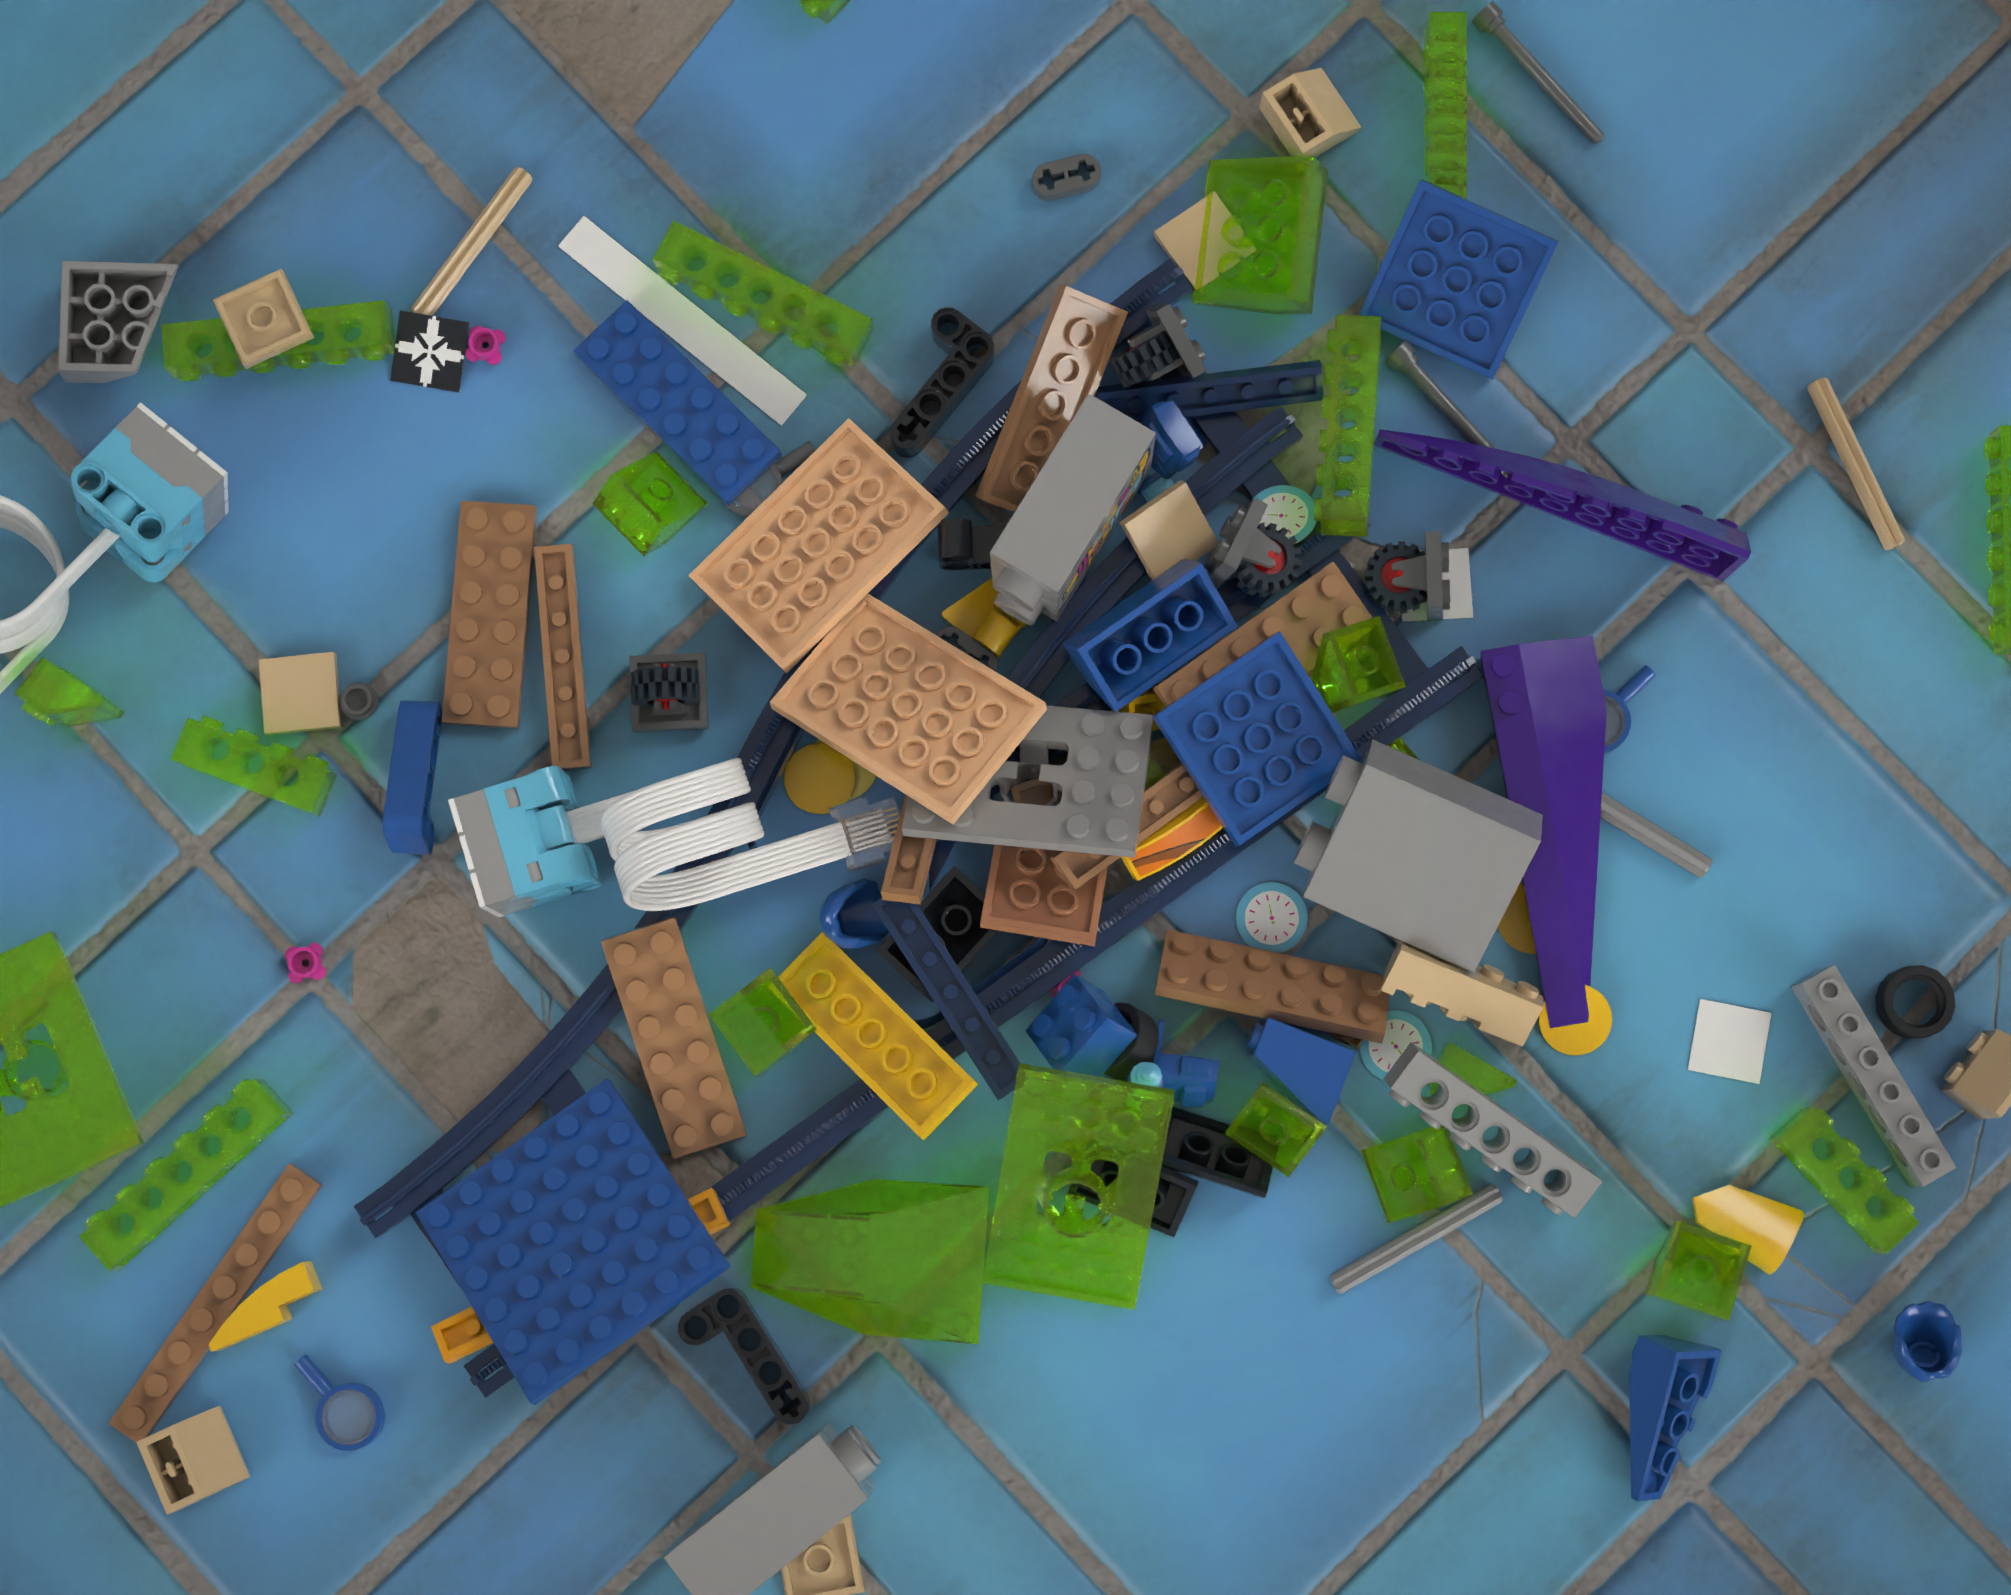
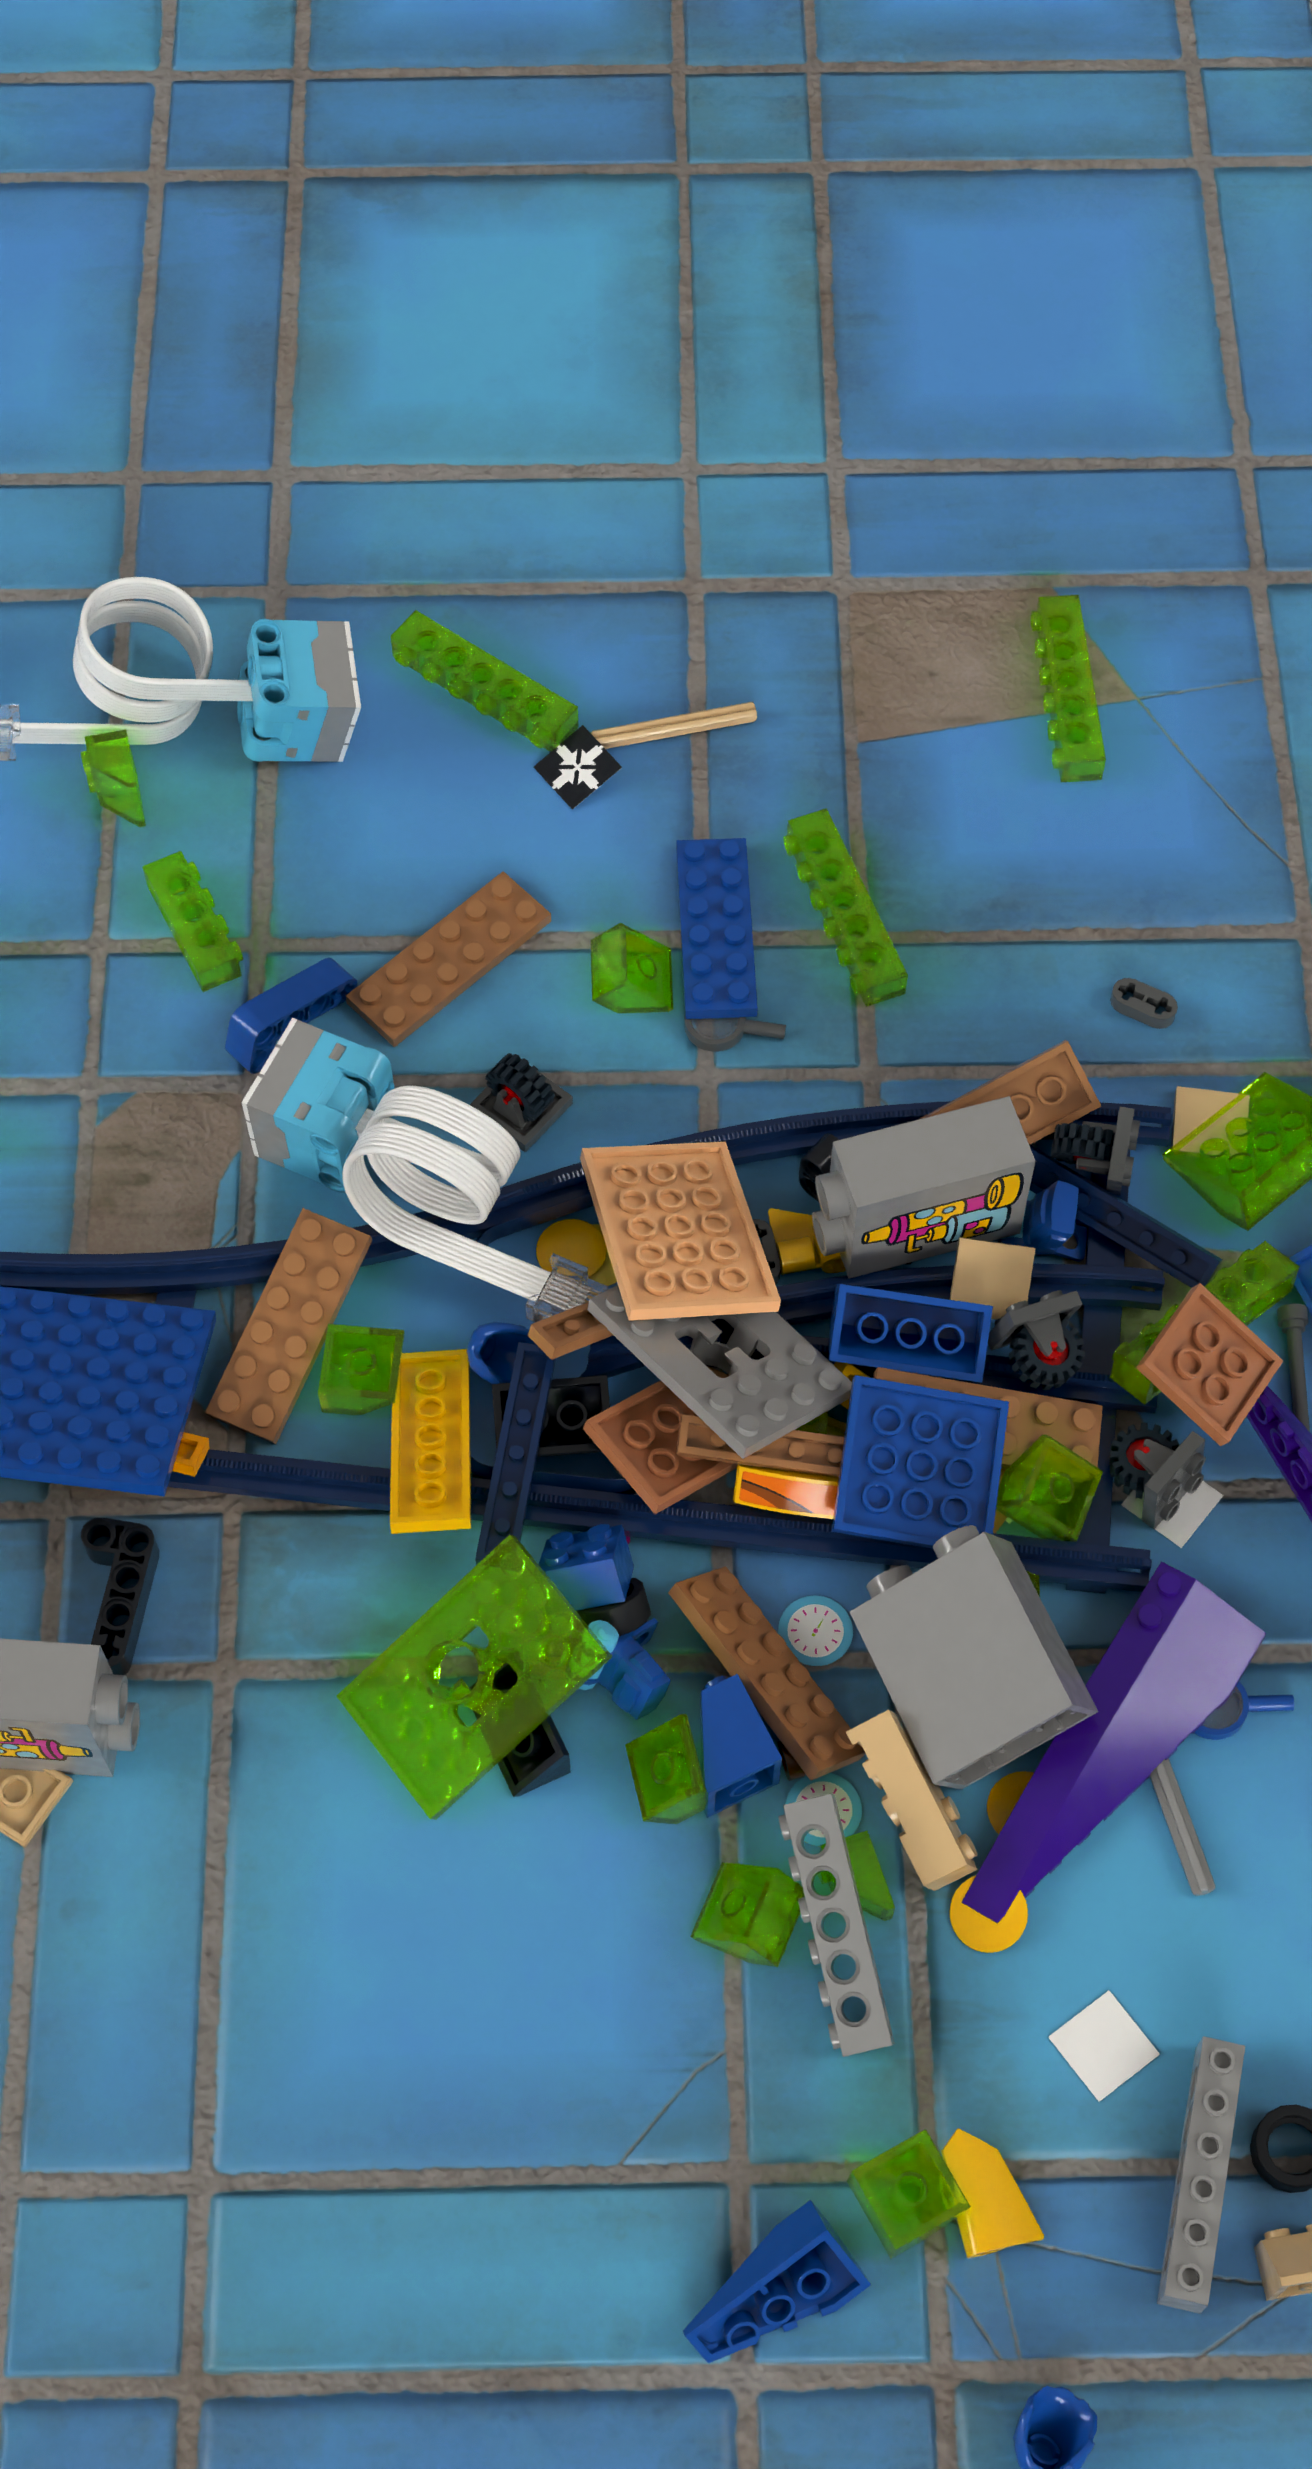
camera: 40 degrees right, 20 degrees down
light grey wedge [58,261,178,383] -> none
tan tile [213,268,315,369] -> none
tan tile [259,652,342,736] -> none
dark pink plate [285,943,326,984] -> none
dark grey plate [340,682,379,720] -> none
dark pink plate [465,326,506,365] -> none
medium nougat plate [534,543,592,771] -> none
white sticker [558,216,807,426] -> none
light nougat plate [688,418,949,674] -> none
clear neon green wedge [750,1179,990,1344] -> none
black beam [890,307,994,458] -> none
black slope [1151,1105,1279,1198] -> none
sticker [1252,485,1317,543] -> none
light grey axle [1330,1184,1503,1294] -> none
clear neon green brick [1769,1107,1920,1254] -> none
none -> nougat plate [1136,1283,1283,1446]

